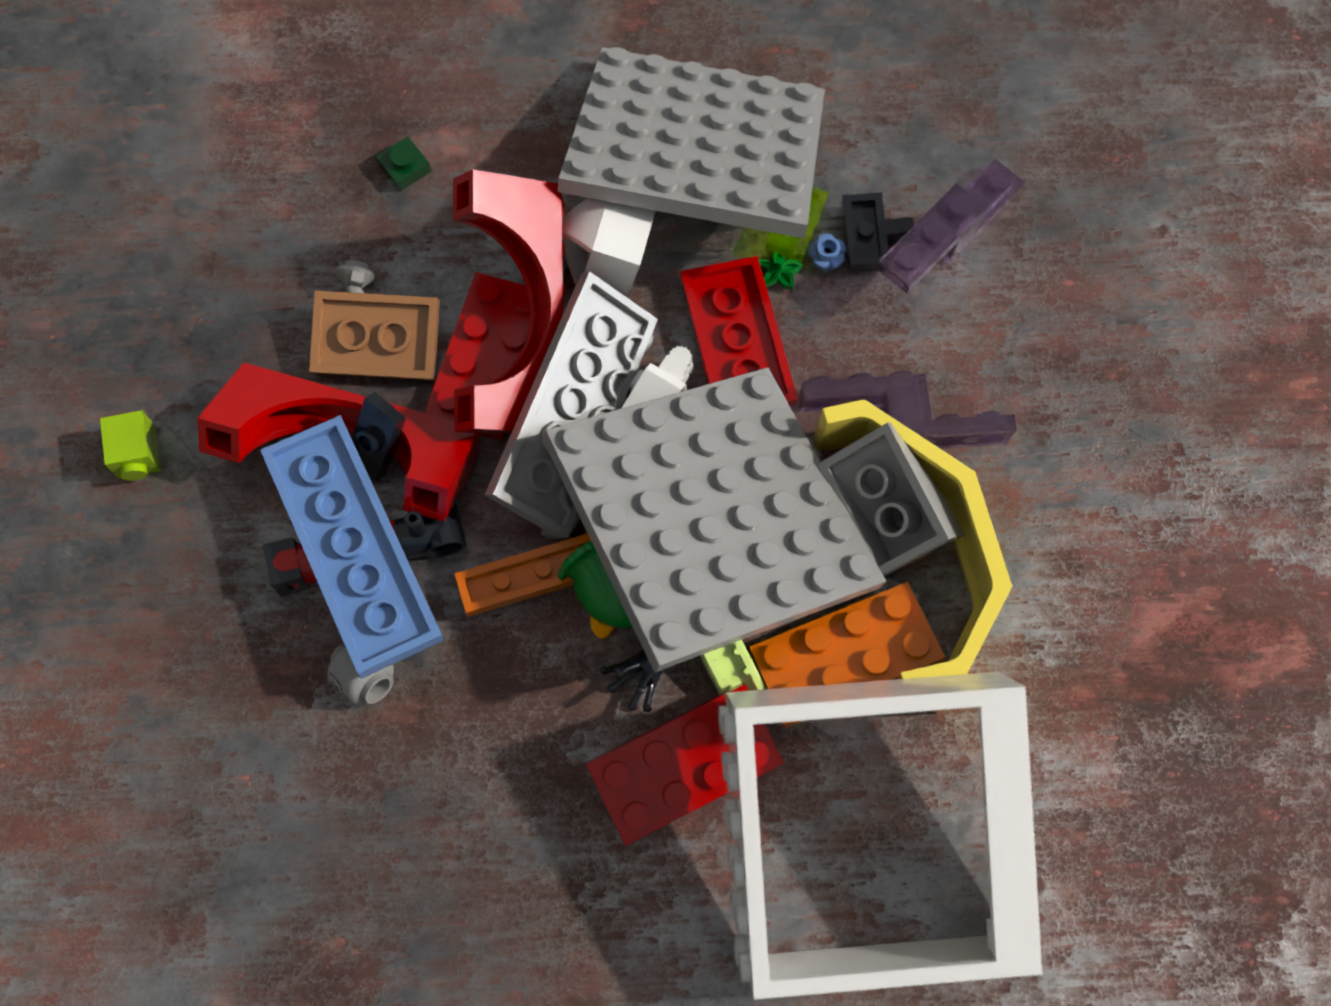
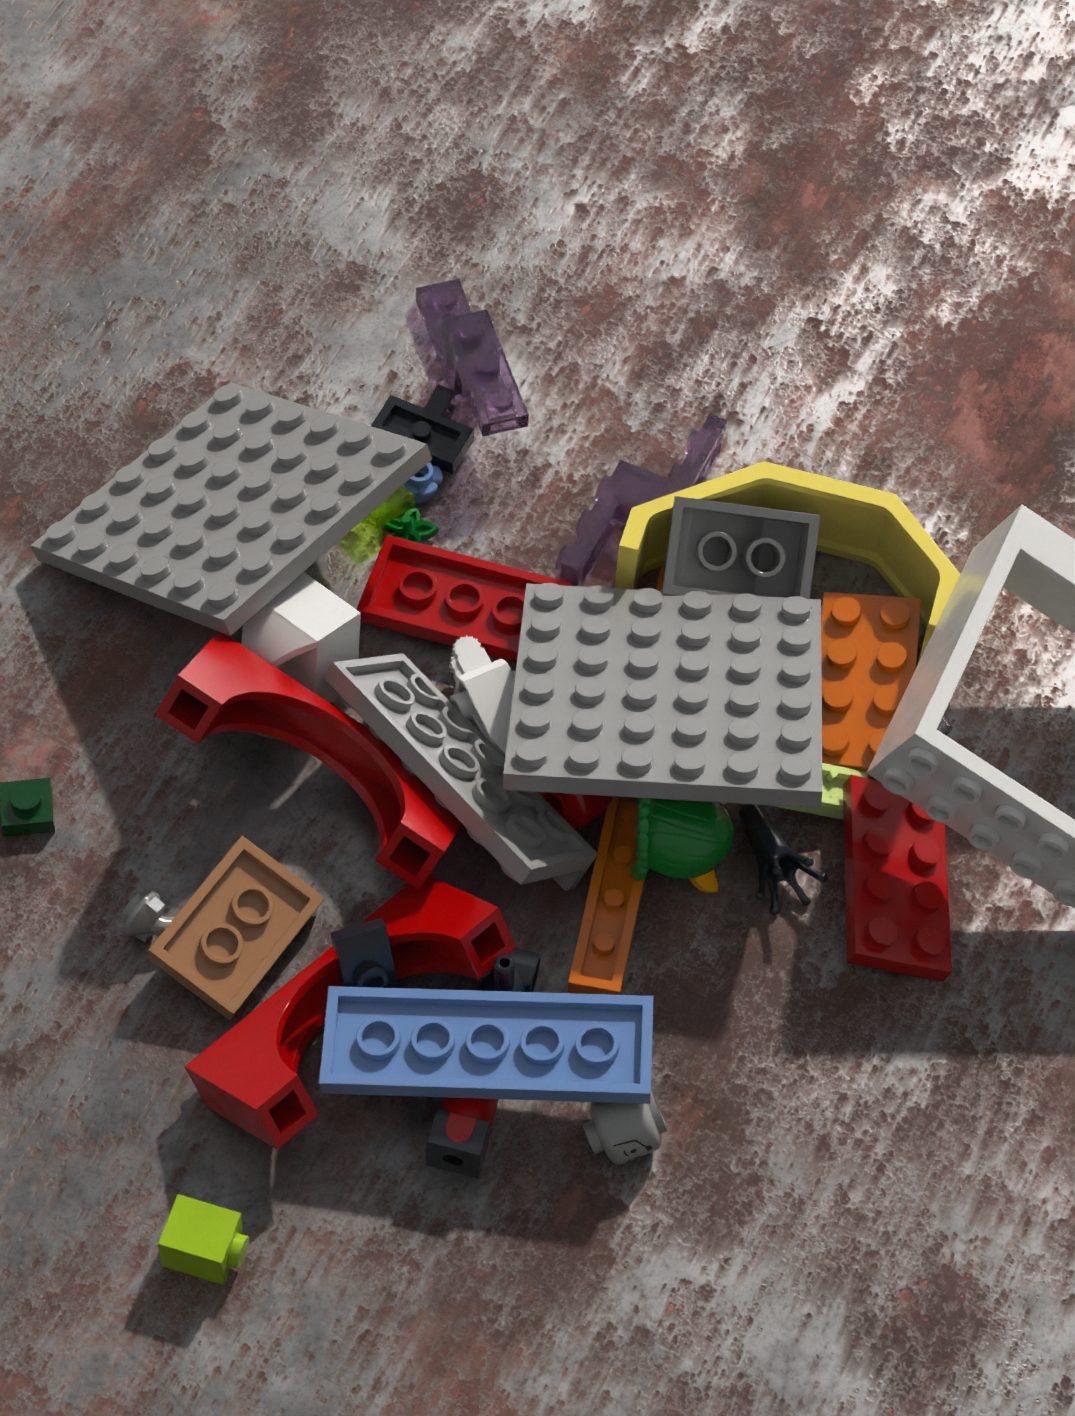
camera: 60 degrees left, 15 degrees down
red plate [424,272,530,442] -> none

